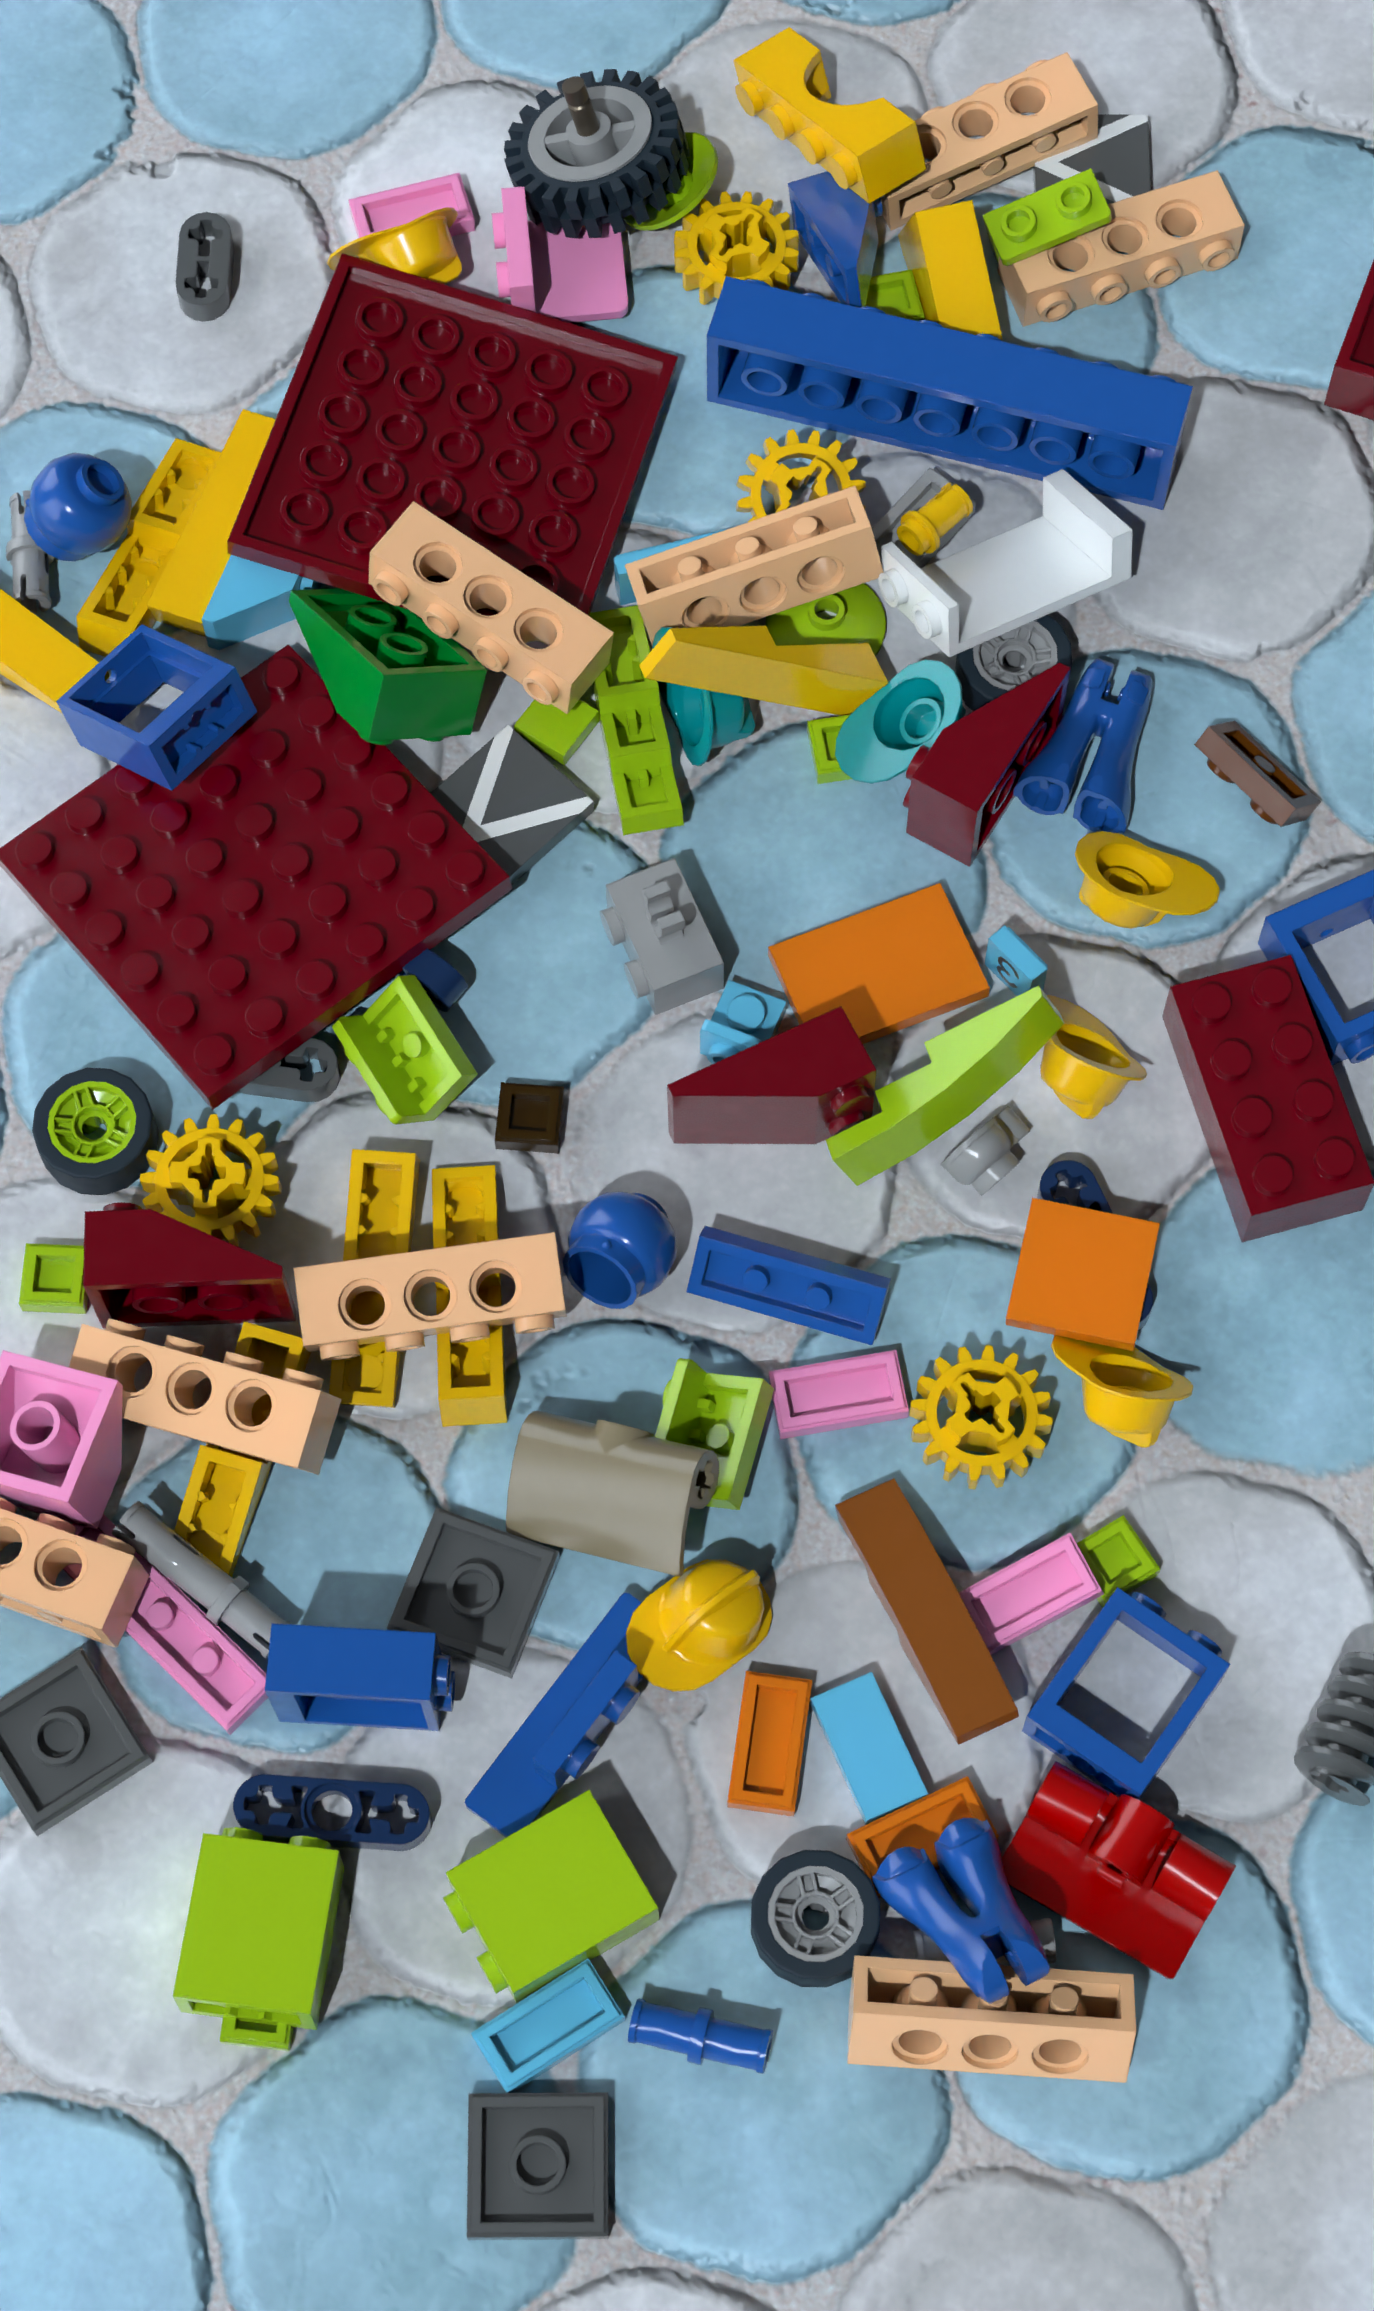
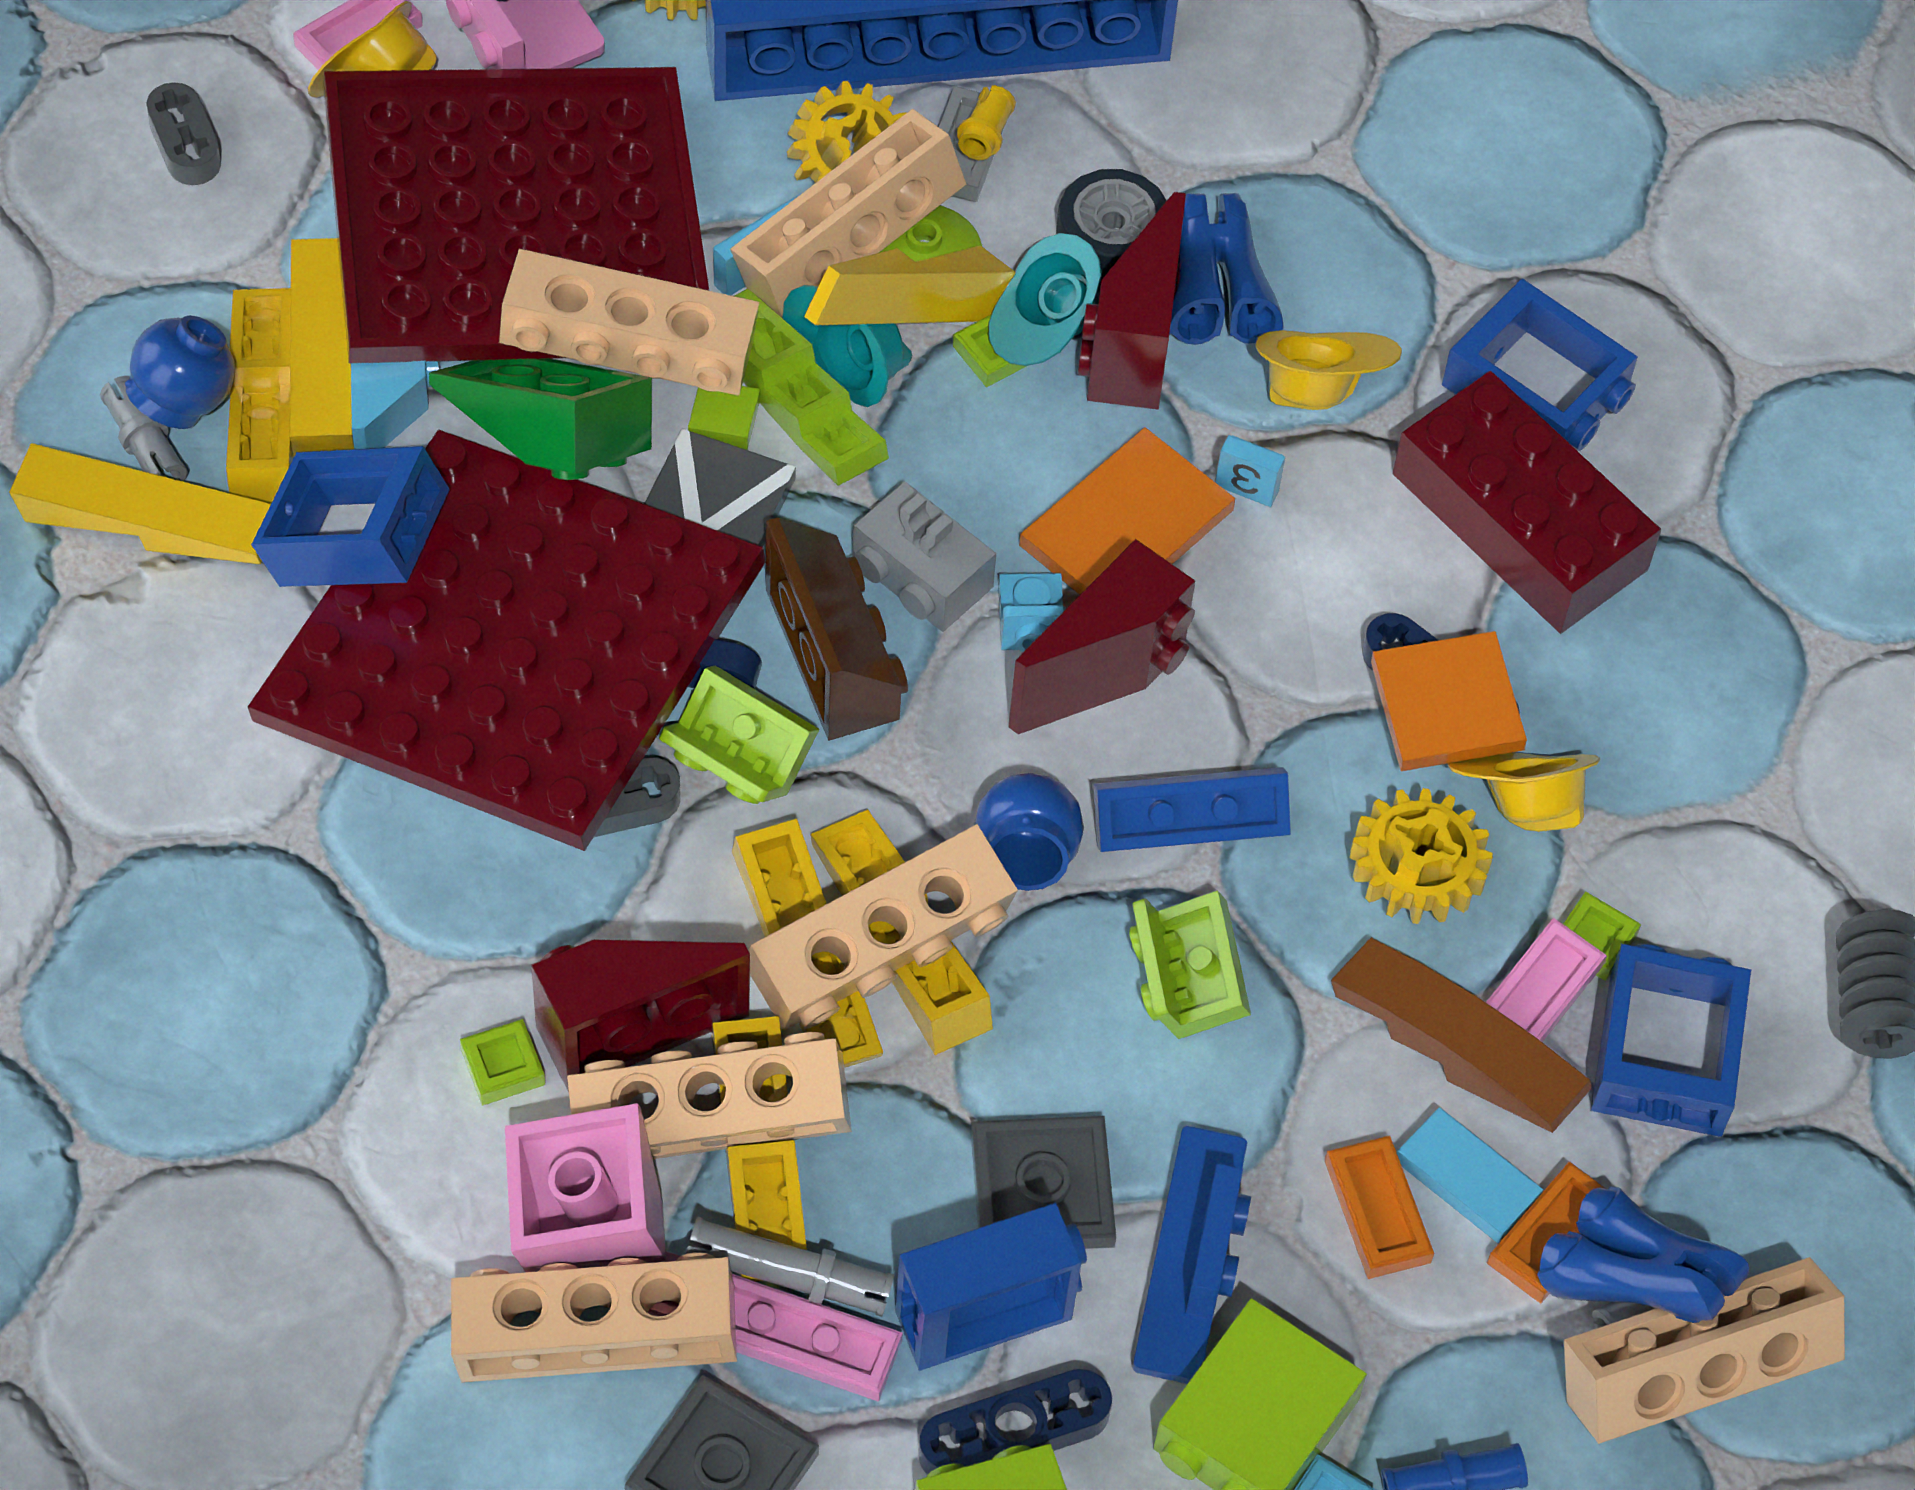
camera: 30 degrees left, 10 degrees down
wheel [32,1068,159,1195] -> none
yellow gear [140,1114,282,1247] -> none
dark brown tile [495,1082,565,1154] -> none
dark tan panel [506,1411,719,1577] -> none
yellow piece [626,1559,772,1692] -> none
wheel [751,1850,880,1988] -> none
bright pink tile [768,1350,909,1440] -> none
lime slope [826,985,1064,1186] -> none
white panel [878,469,1133,657] -> none
light grey piece [941,1106,1030,1196] -> none
red panel [1002,1761,1236,1980] -> none
yellow piece [1040,995,1147,1119] -> none
plate [1194,720,1321,827] -> none
none -> reddish brown slope [766,517,908,741]

